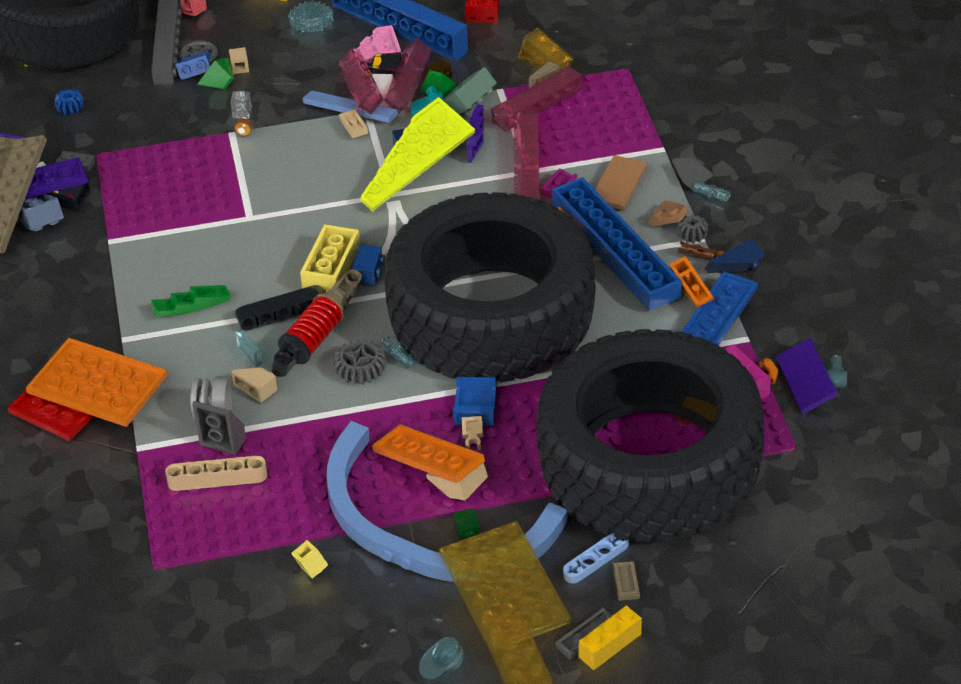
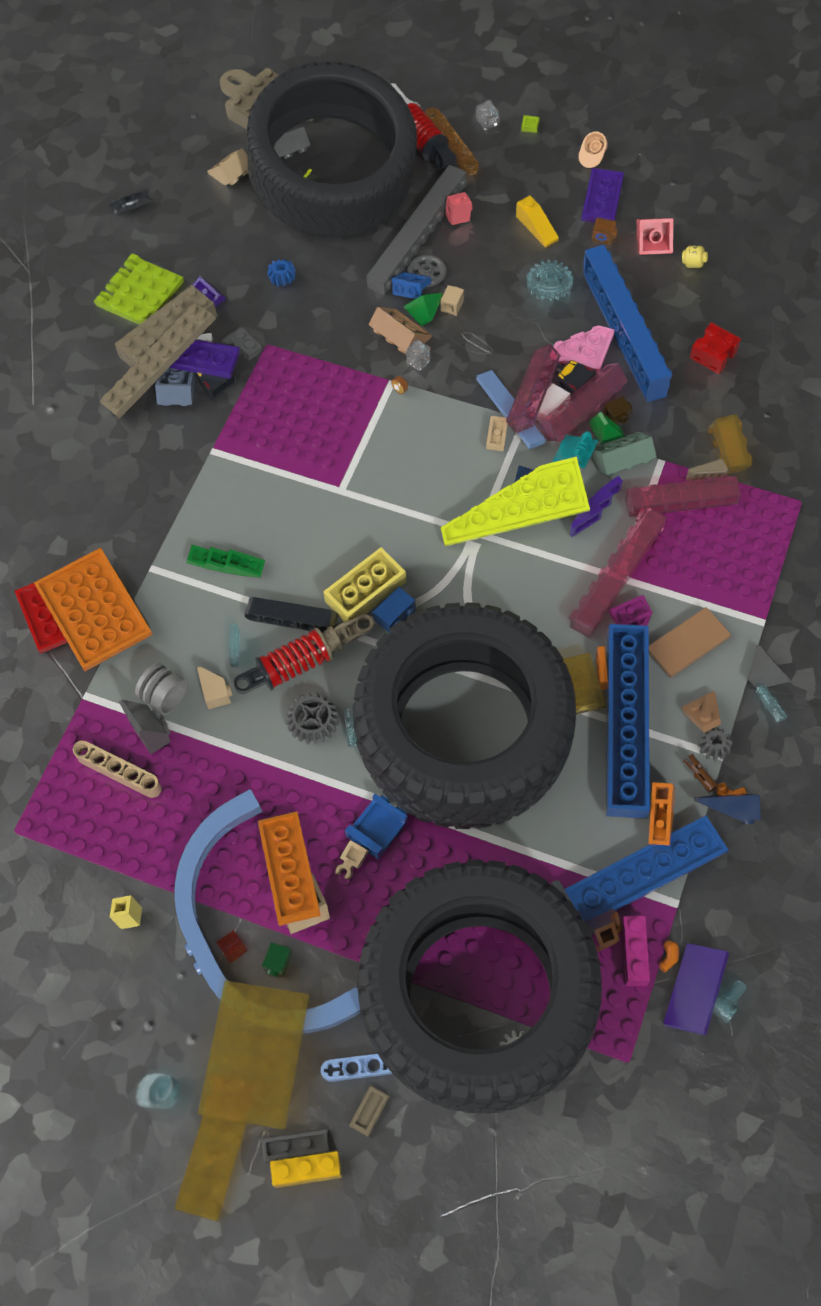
camera: 35 degrees right, 20 degrees up
none -> clear red slope [216,930,247,963]
none -> medium nougat slope [368,307,432,354]

